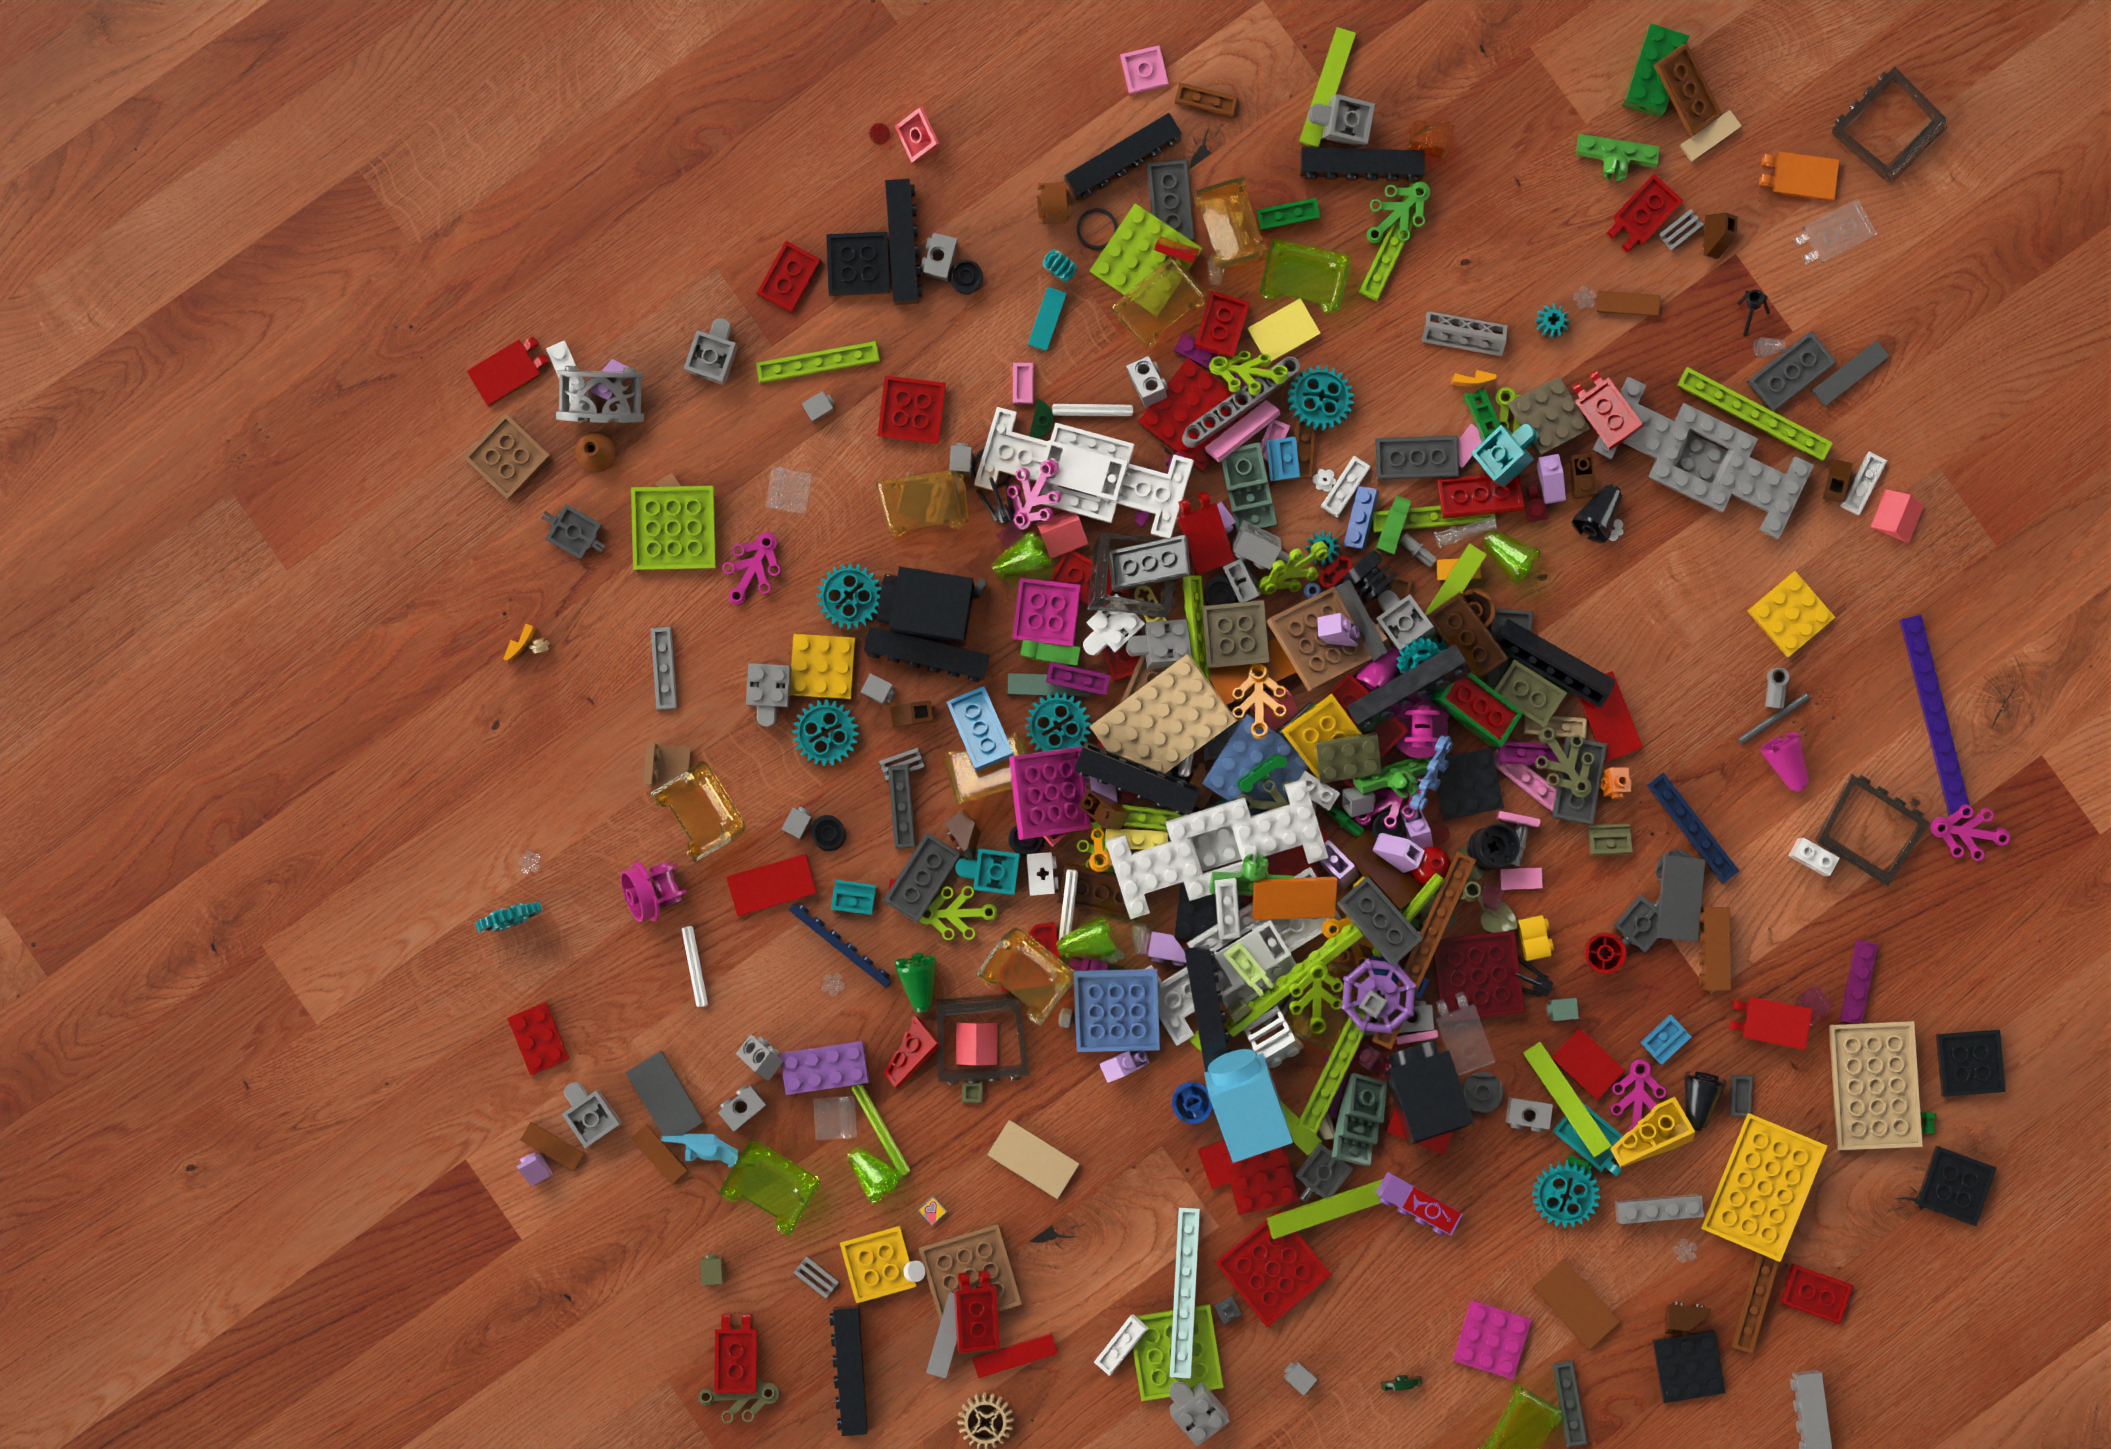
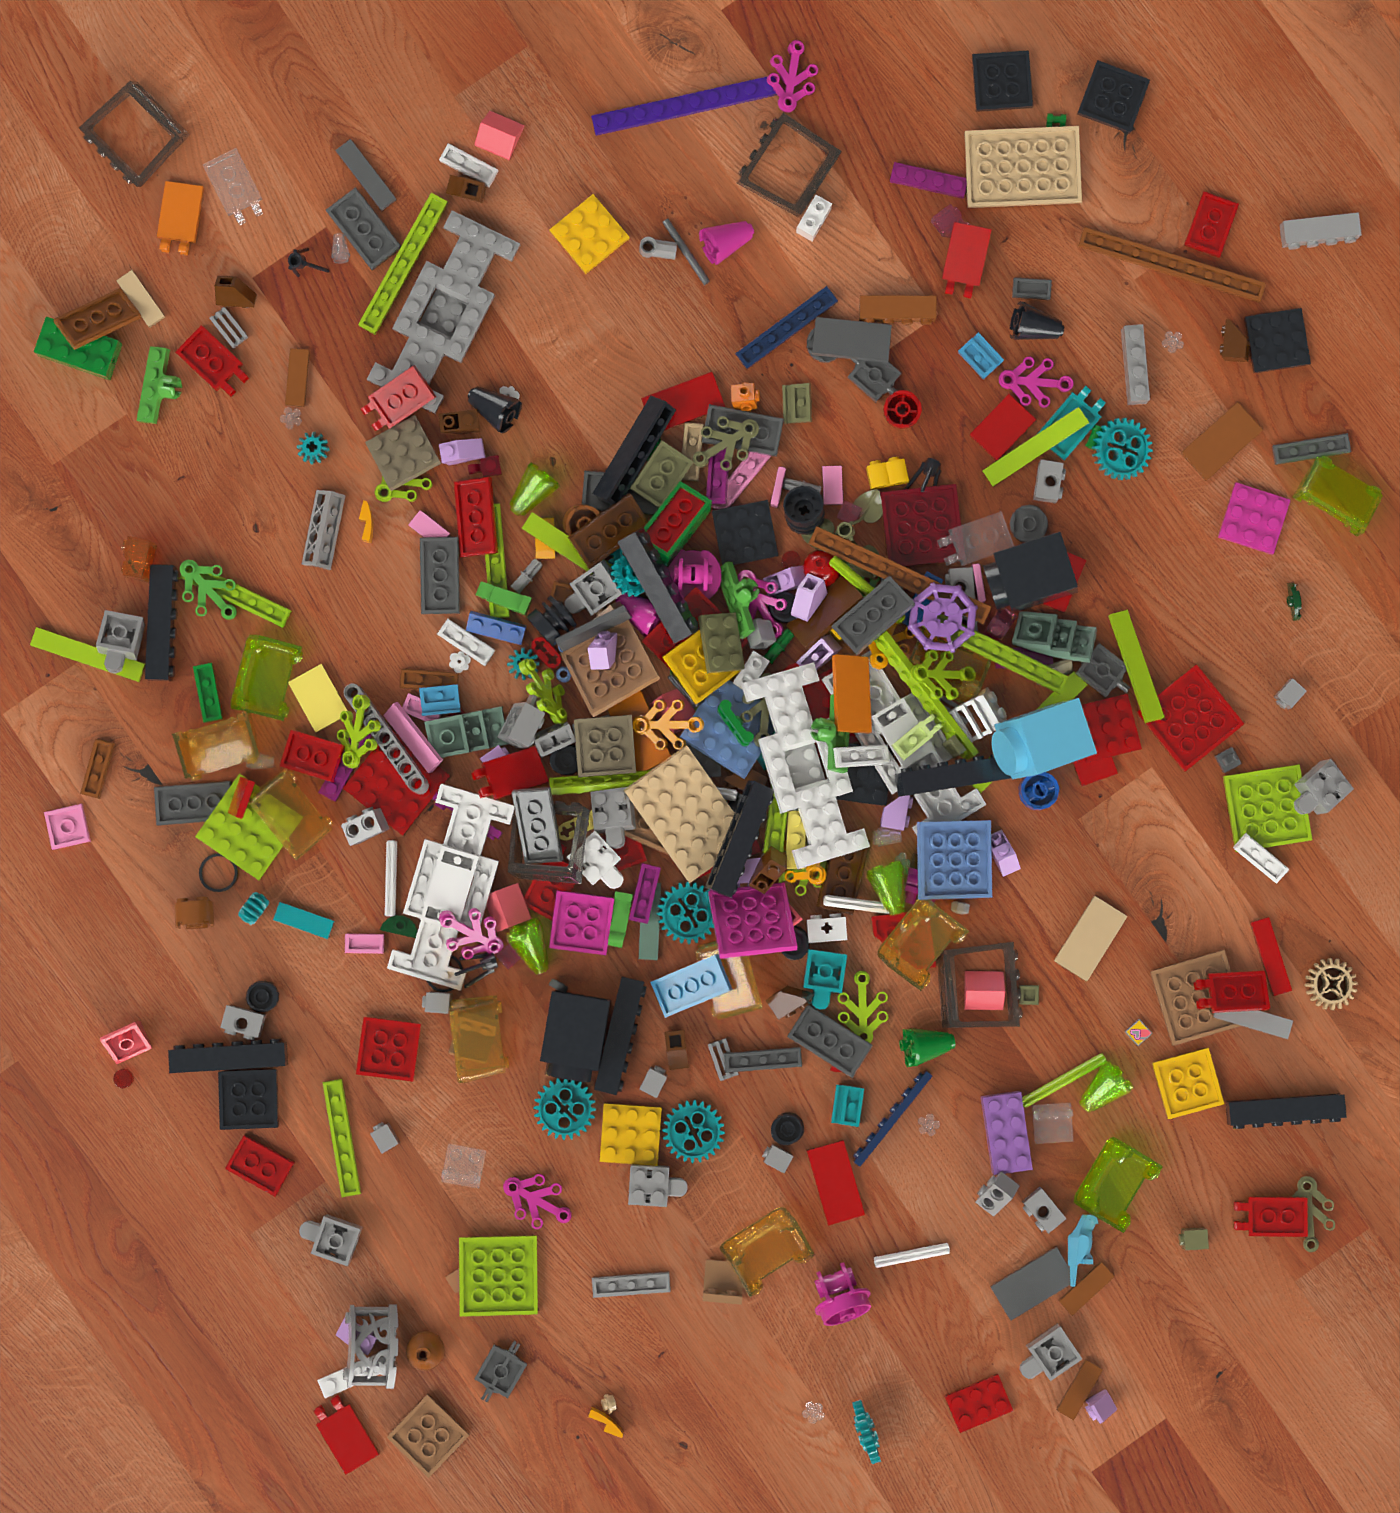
camera: 95 degrees left, 0 degrees up
light grey tile [794,1256,839,1298] -> none
red wing [884,1015,941,1089] -> none
white tile [904,1261,925,1282] -> none
black brick [1064,113,1182,200] -> none
light aqua plate [1170,1208,1200,1378] -> none
teal gear [1287,365,1354,431] -> none
light grey tile [1359,990,1388,1018] -> none
brick [1376,1172,1463,1236] -> none
medium blue plant [1410,736,1453,811] -> none
clear pin [1433,516,1497,550] -> none
green plate [1463,388,1500,442] -> none
teal brick [1471,424,1538,487] -> none
sand green brick [1546,998,1579,1021] -> none
yellow wedge [1610,1097,1695,1168] -> none
yellow plate [1701,1113,1827,1262] -> none

